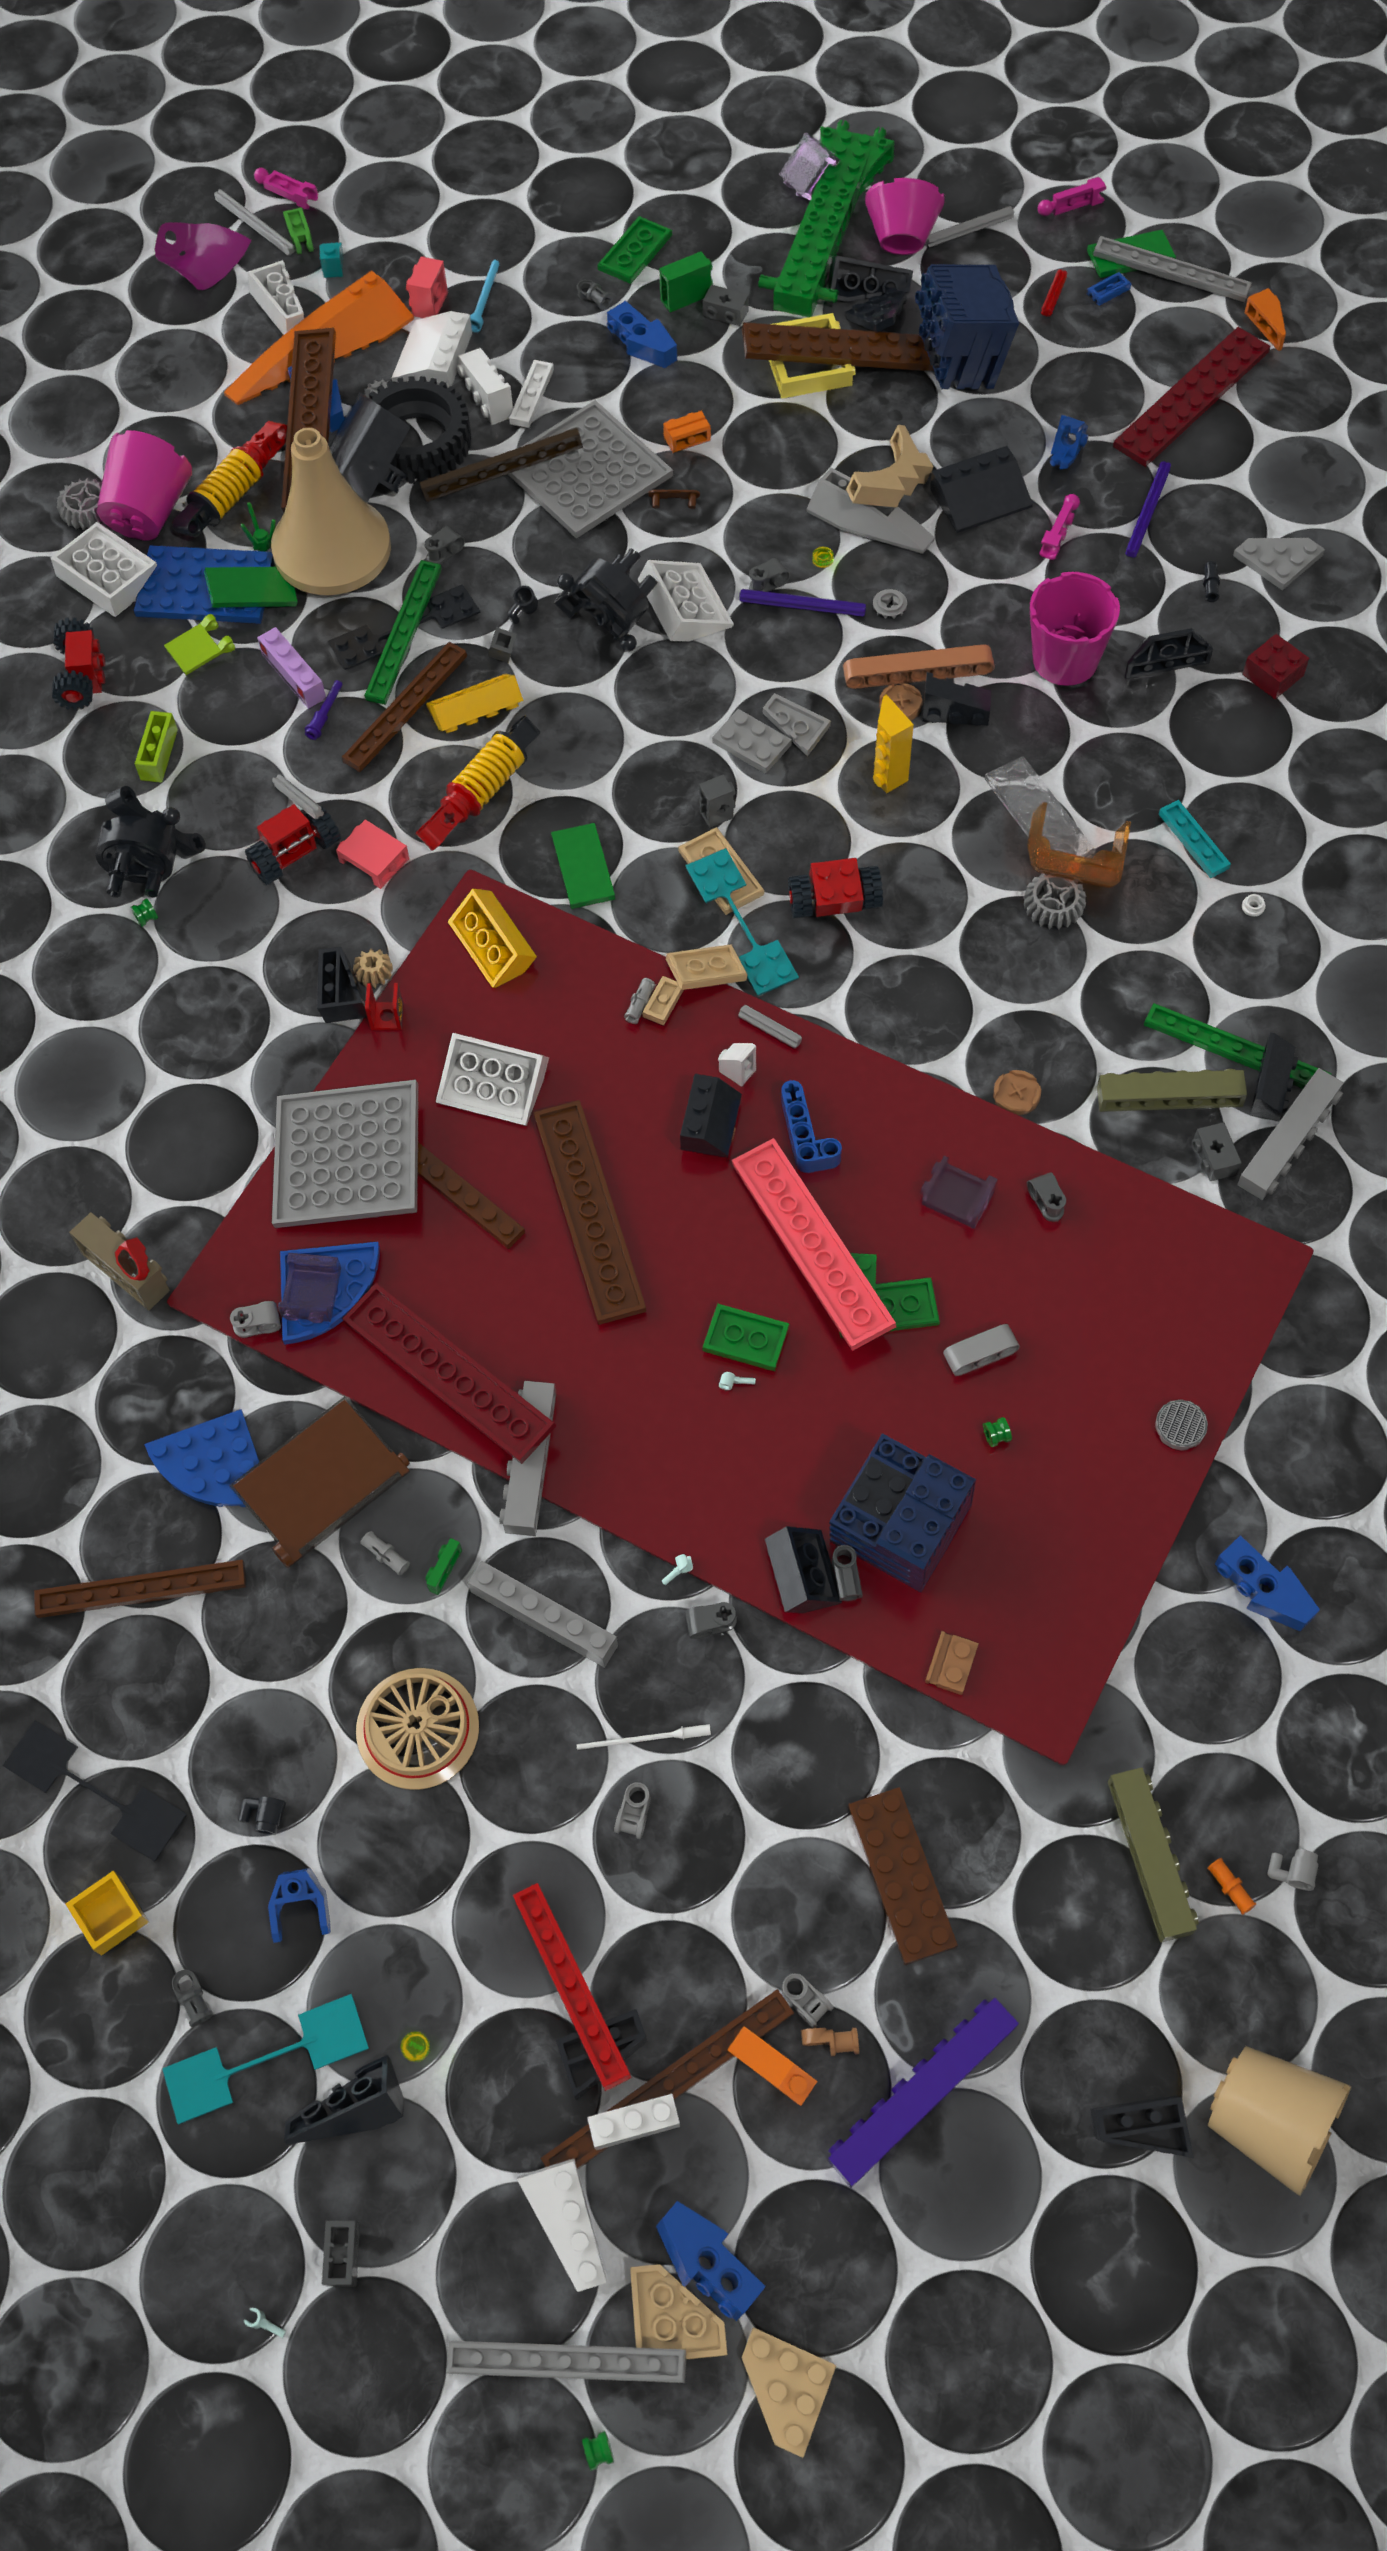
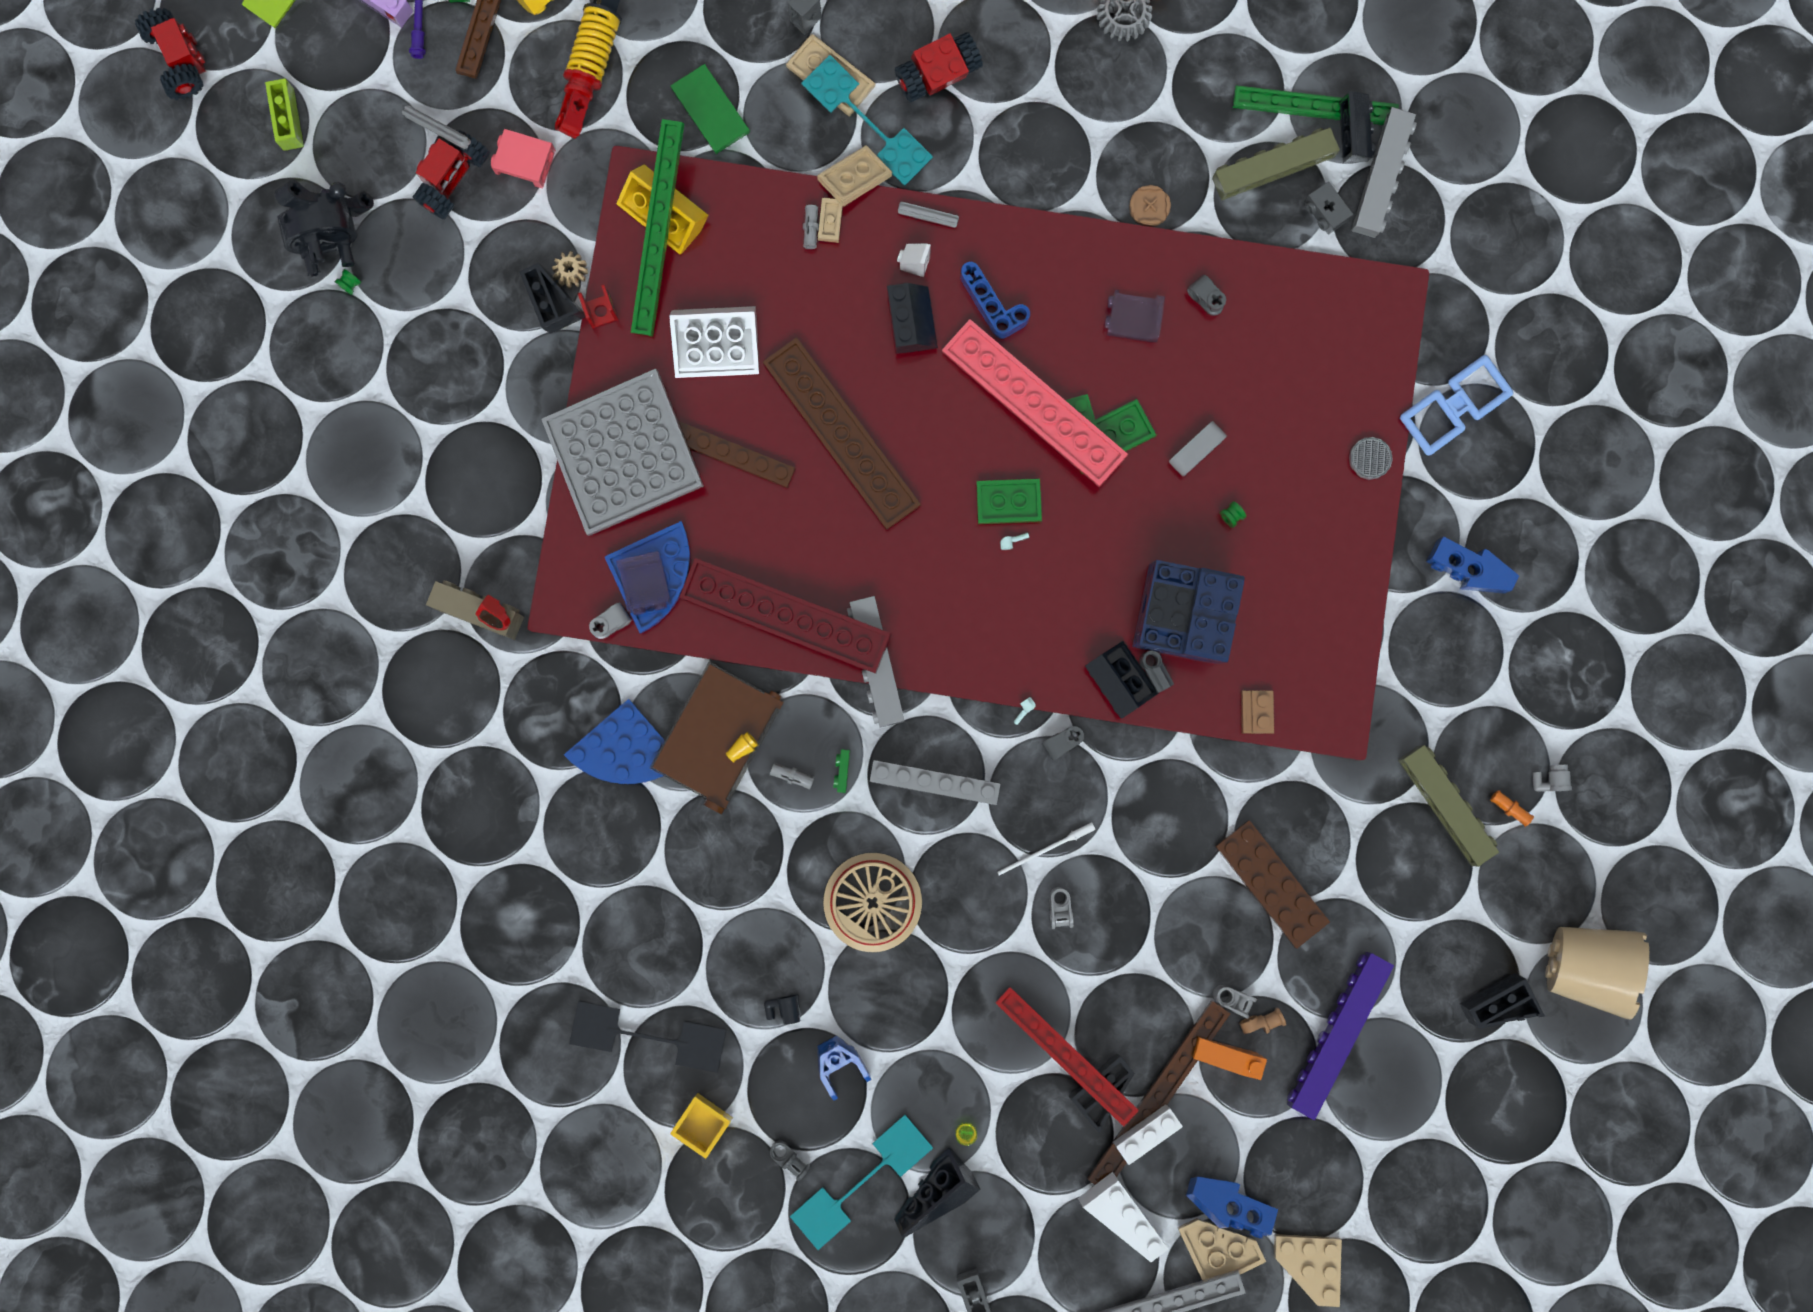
camera: 25 degrees left, 20 degrees up
reddish brown plate [34,1559,246,1618] -> none
none -> green plate [631,119,684,336]
none -> yellow cone [726,732,758,763]
none -> light blue bar [1400,355,1514,456]

